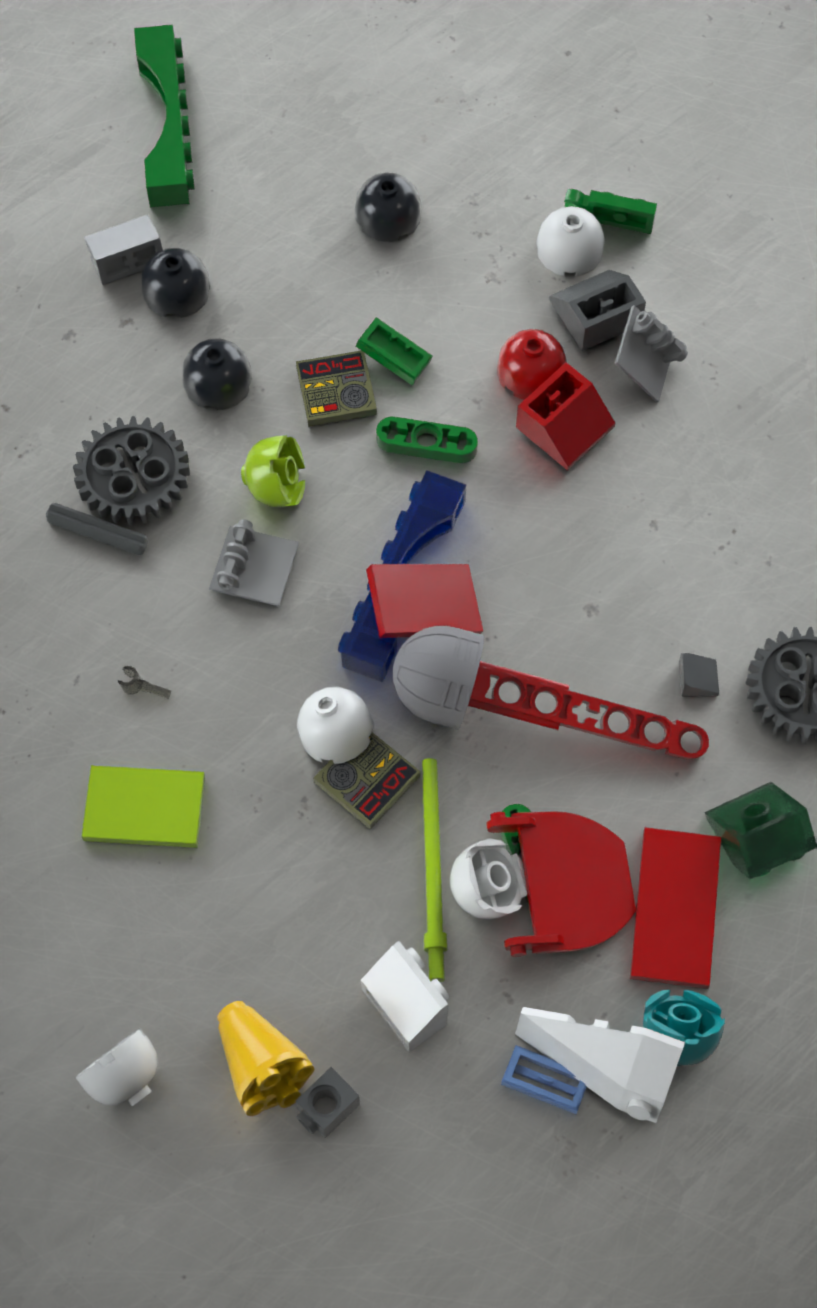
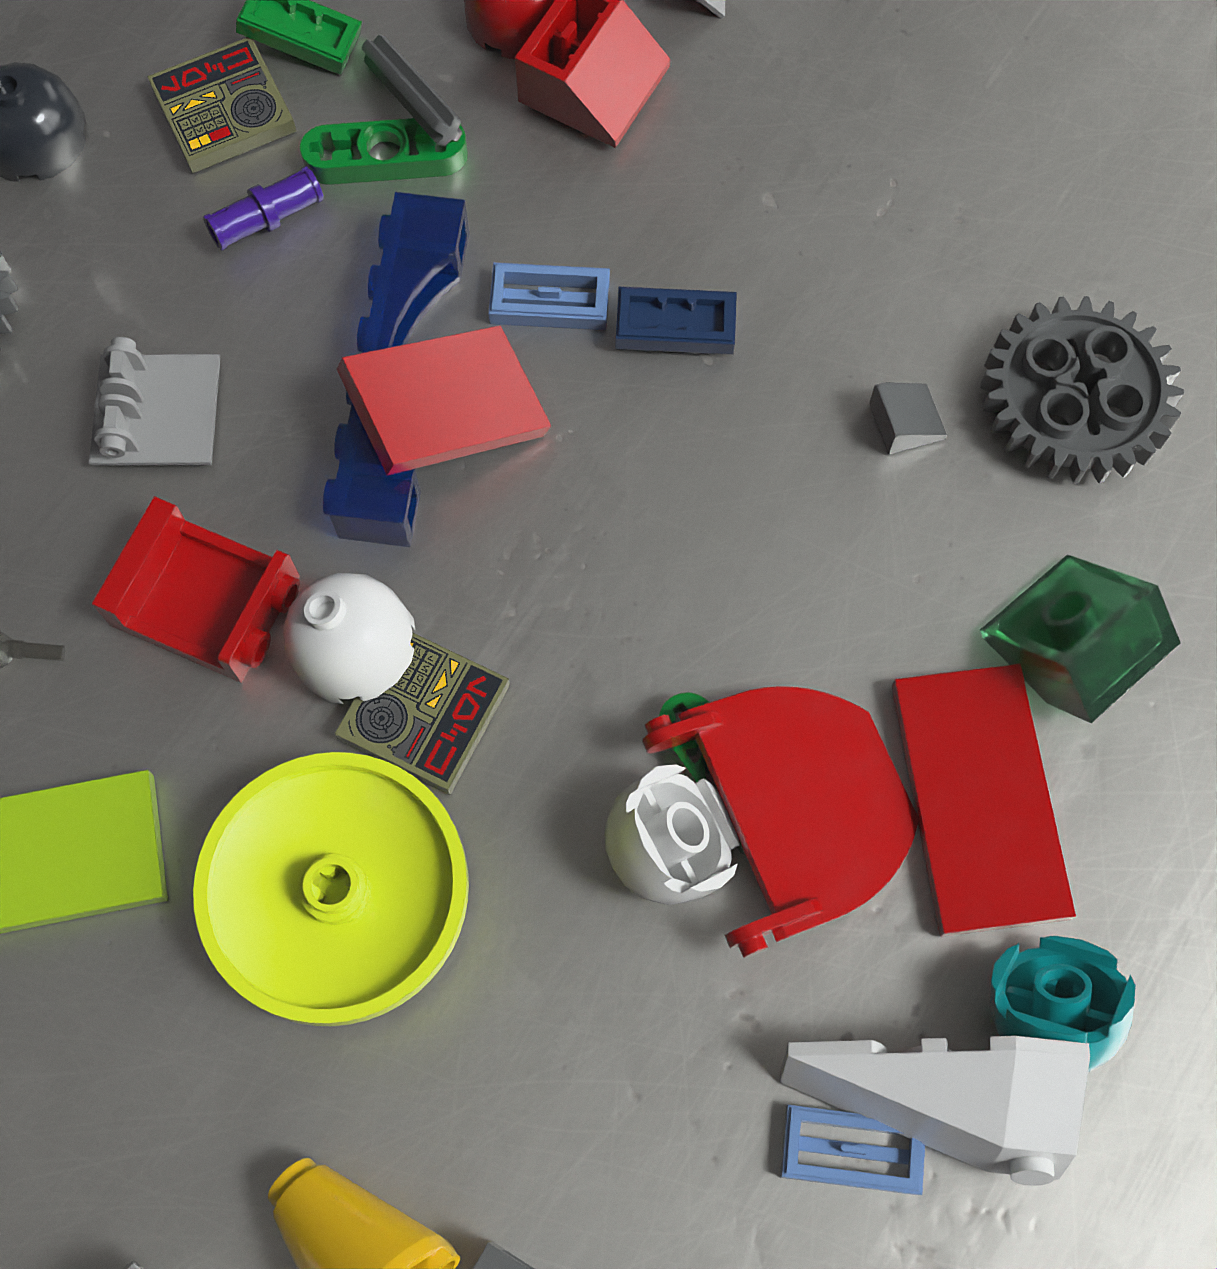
camera: 15 degrees left, 5 degrees up
lime cylinder [241,435,305,507] -> none
white slope [361,941,449,1052] -> none
piece [393,626,709,760] -> none
lime bar [422,758,448,982] -> none
none -> red panel [92,496,300,683]
none -> neon yellow dish [193,752,469,1026]
none -> dark purple pin [203,166,324,251]
none -> dark grey axle [362,35,462,146]
none -> medium blue tile [489,262,610,330]
none -> dark blue plate [615,286,737,355]

